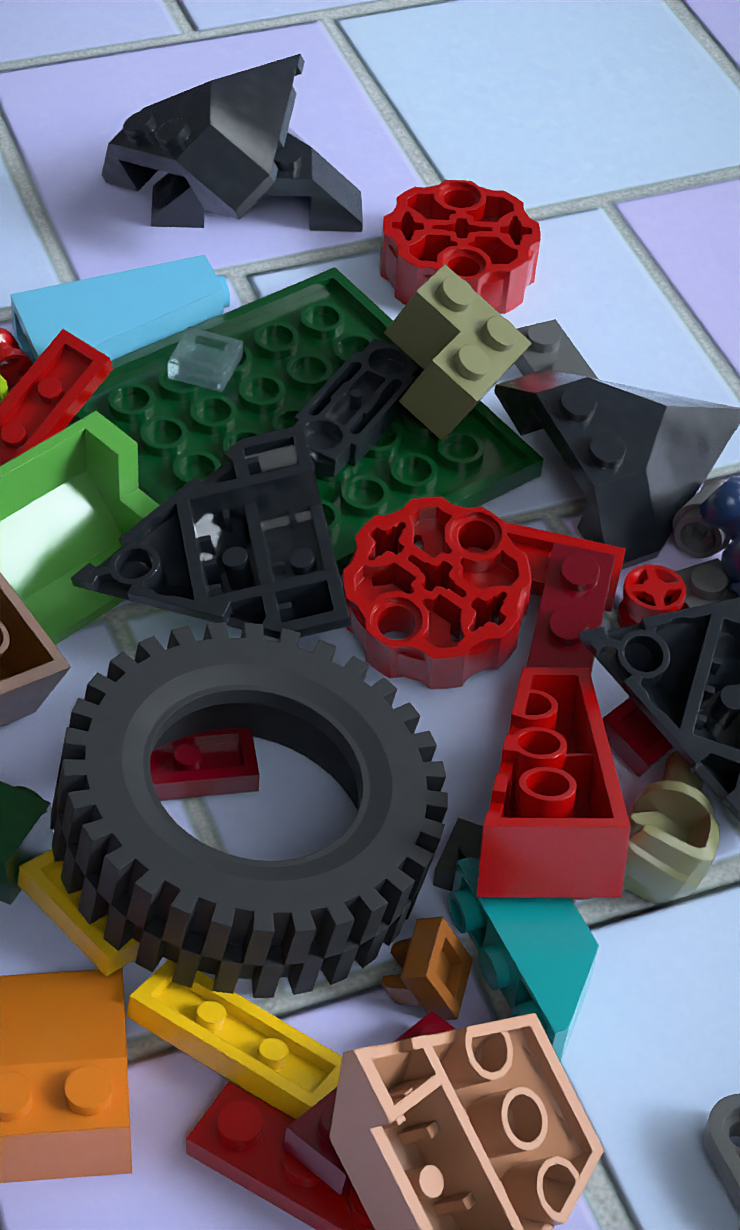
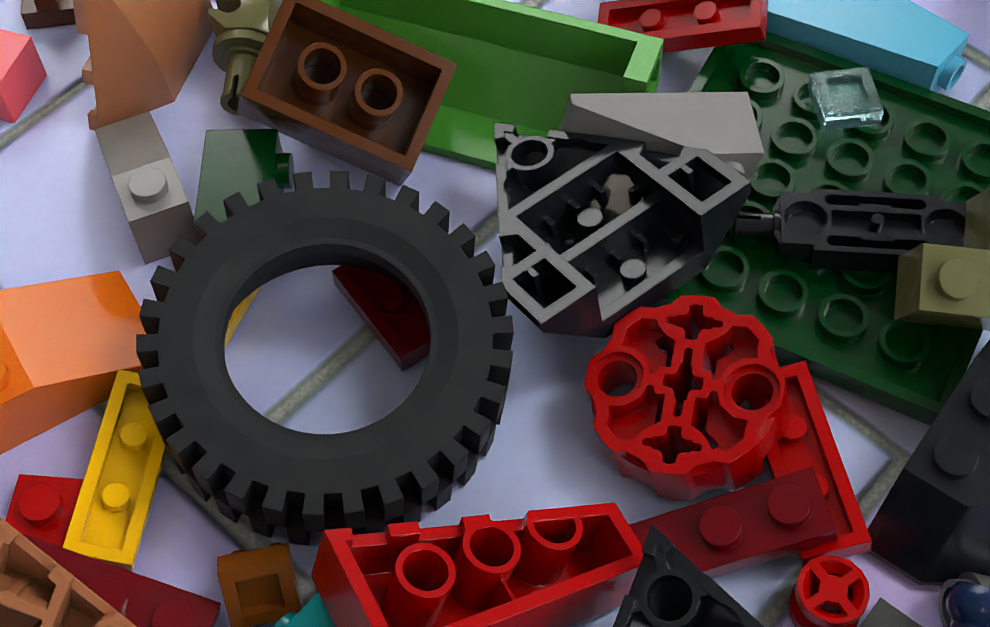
camera: 70 degrees right, 10 degrees up
none -> light grey slope [557,92,764,180]

